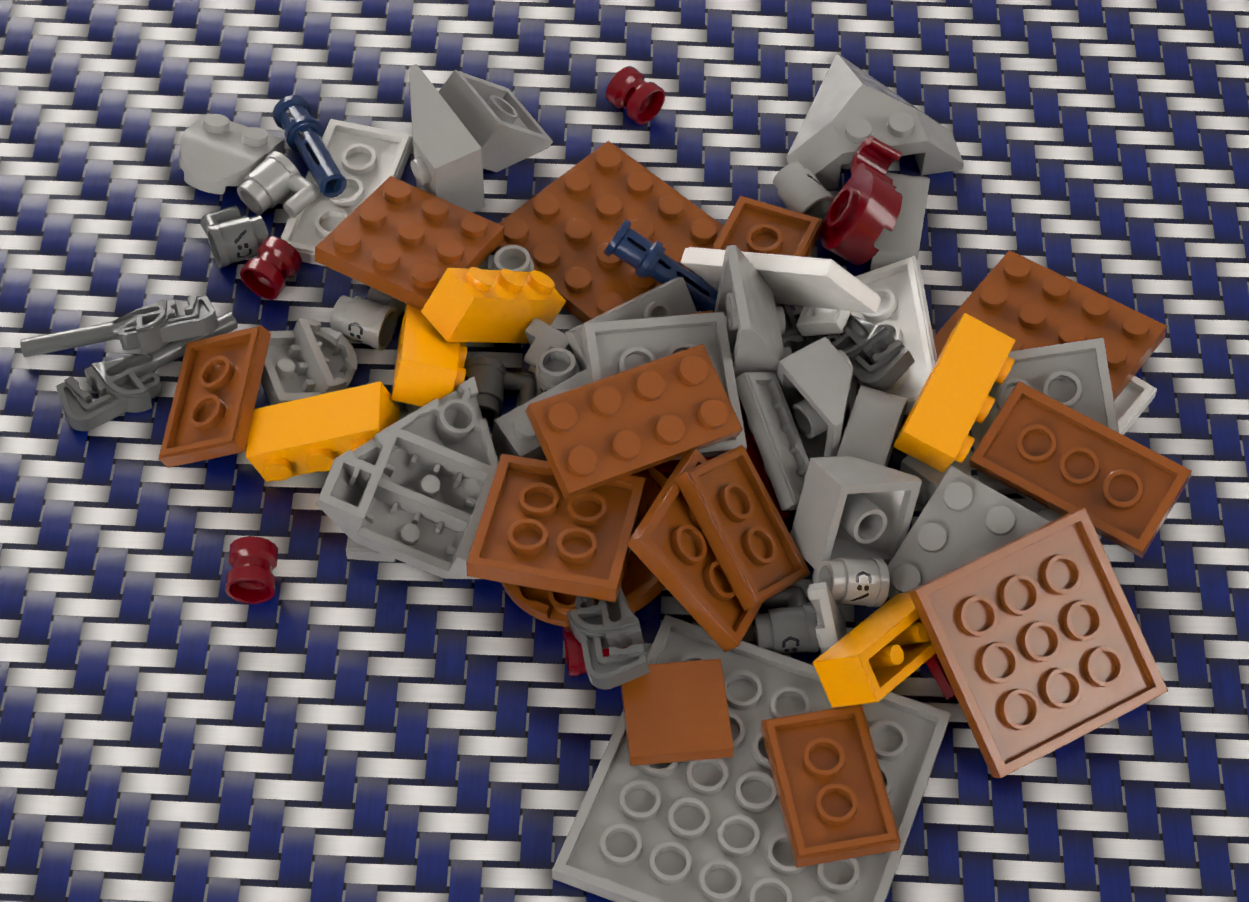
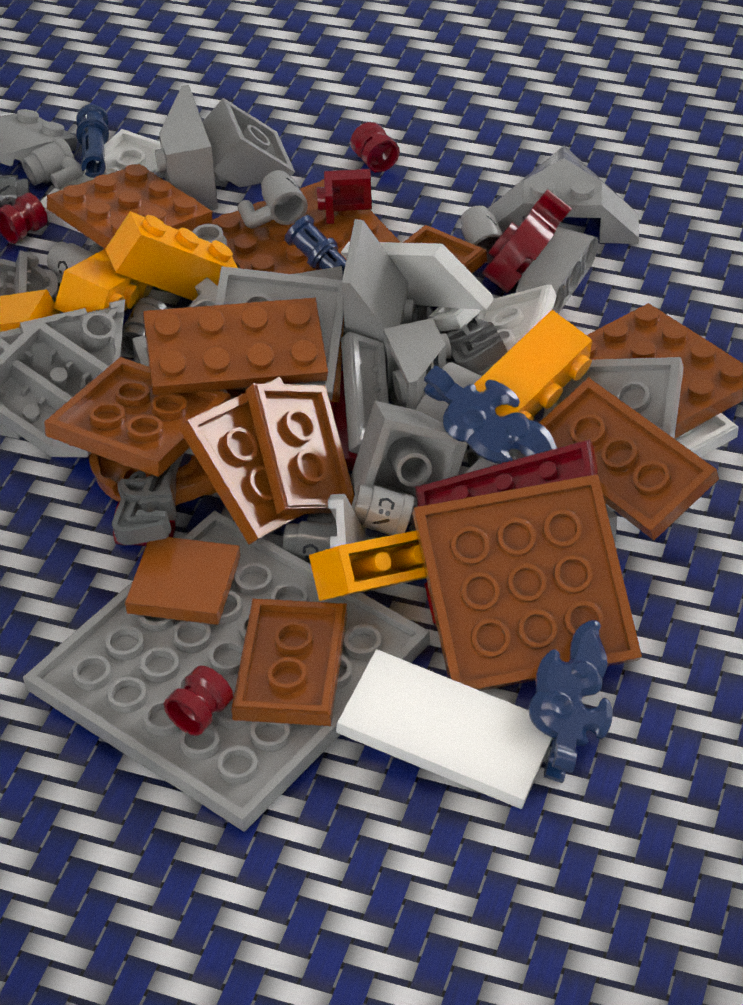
camera: 20 degrees right, 10 degrees down
none -> dark red wheel [163,665,234,736]
none -> light grey piece [237,170,308,229]
none -> dark red bracket [317,169,372,224]
none -> white tile [336,649,553,809]
none -> dark red tile [416,439,598,507]
none -> dark blue piece [424,365,557,464]
none -> dark blue piece [528,620,613,783]

